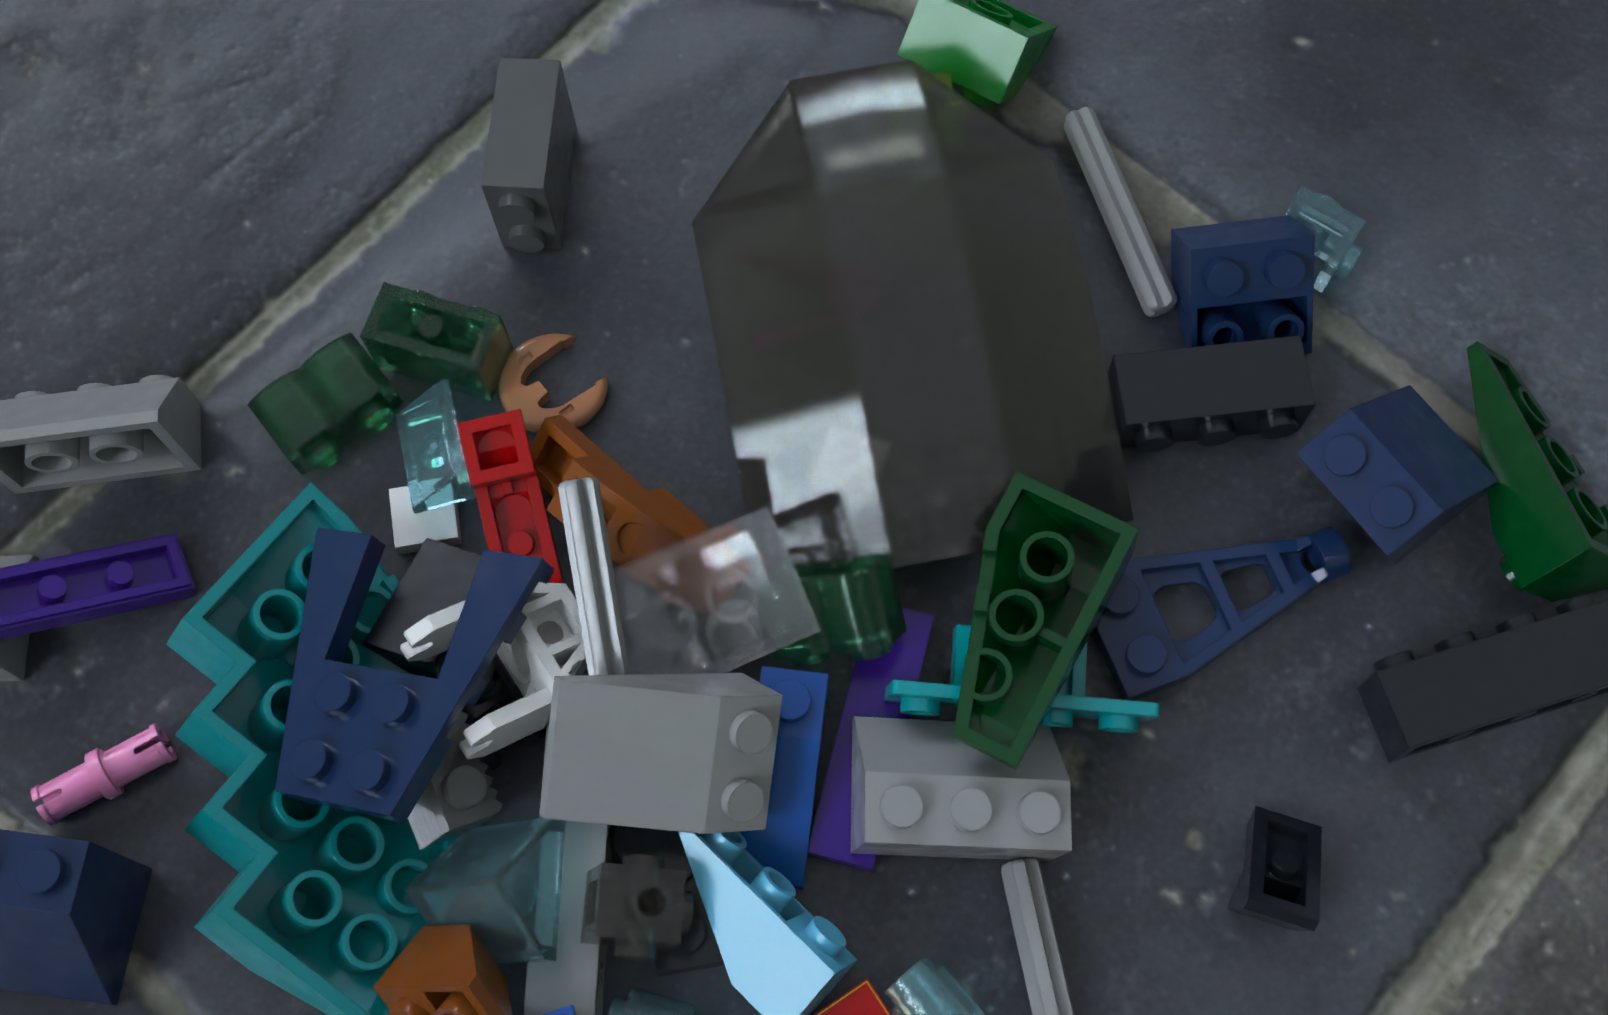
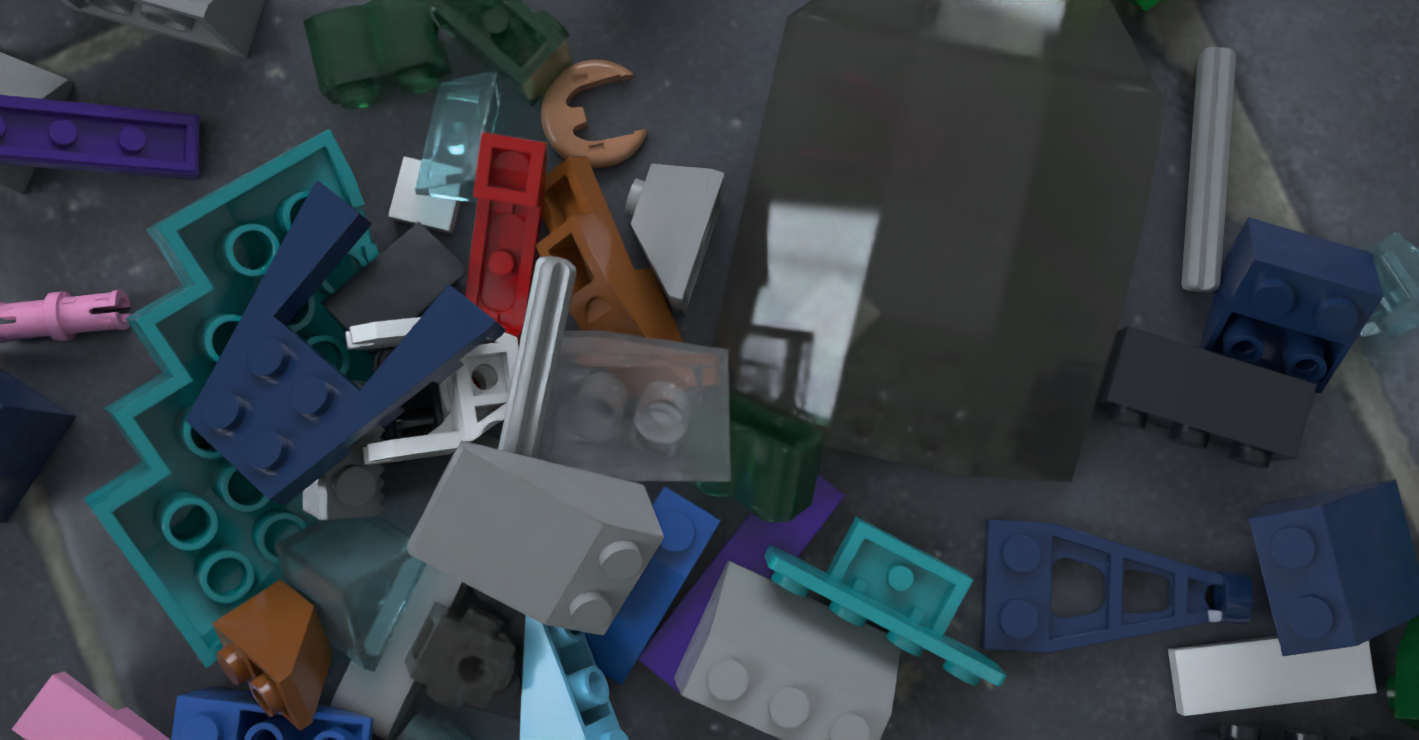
camera: 25 degrees right, 15 degrees up
dark green wedge [953,471,1139,770] -> none
none -> light grey slope [624,164,725,317]
none -> white tile [1168,636,1377,716]

